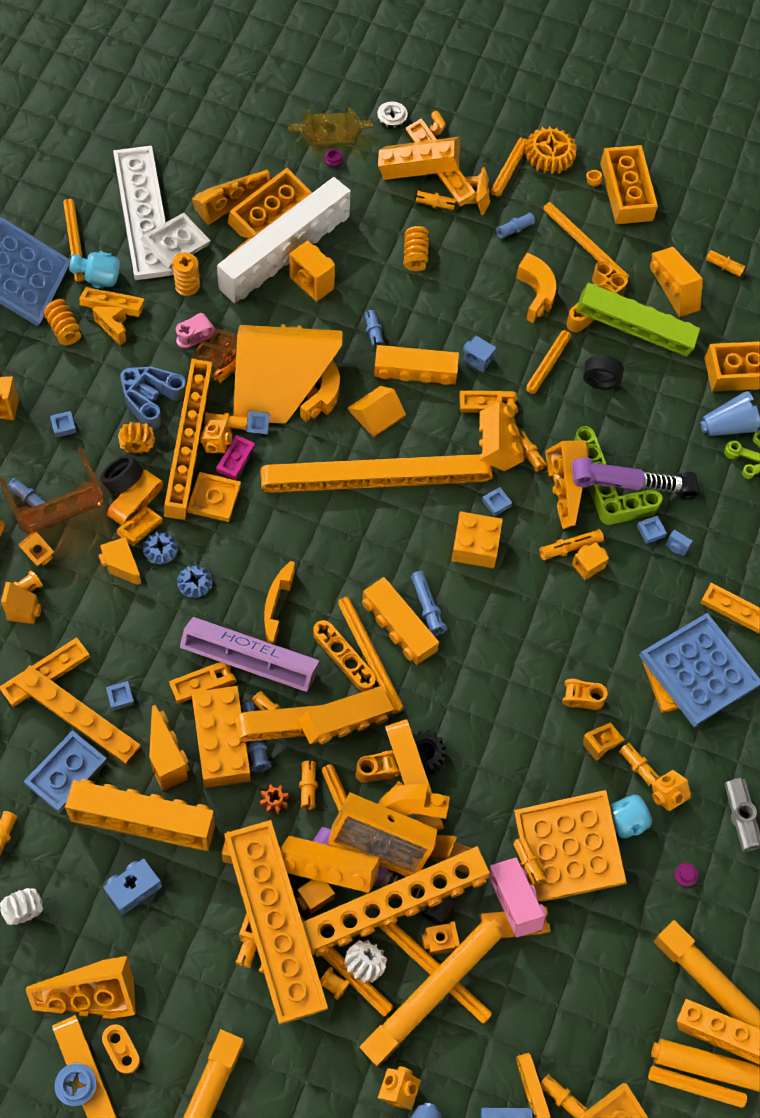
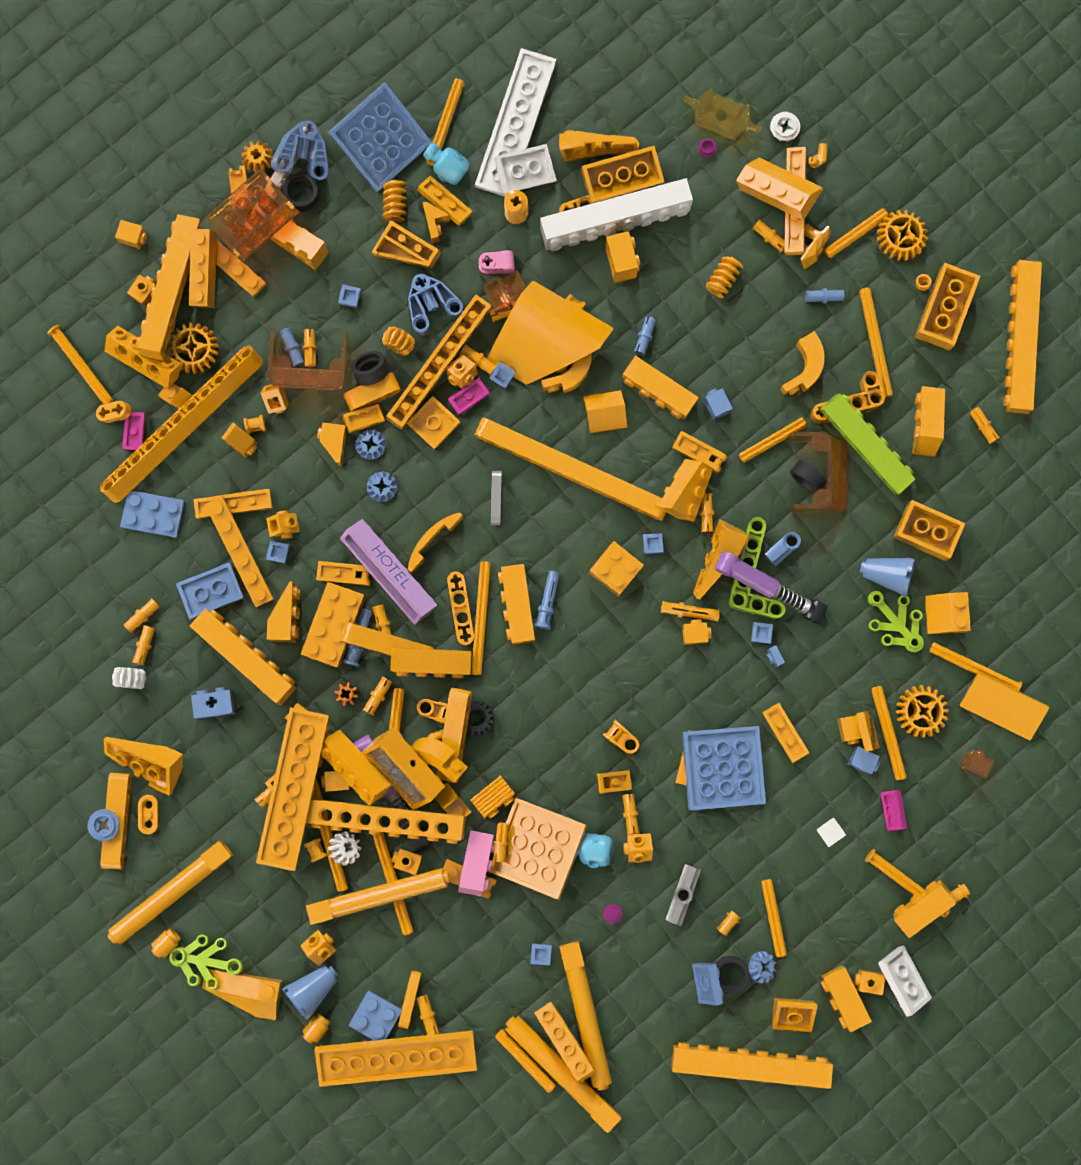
camera: 35 degrees right, 20 degrees up
none -> light orange pin [132,625,155,666]
none -> light orange brick [266,511,299,539]
none -> light orange axle [302,329,318,368]
none -> light orange wedge [371,221,442,269]
none -> light orange brick [471,775,515,819]
none -> light grey beam [491,471,502,526]
none -> medium blue plate [530,943,552,965]
none -> medium blue piece [764,532,801,566]
none -> clear orange windscreen [789,432,848,513]
none -> light orange brick [1003,260,1042,414]

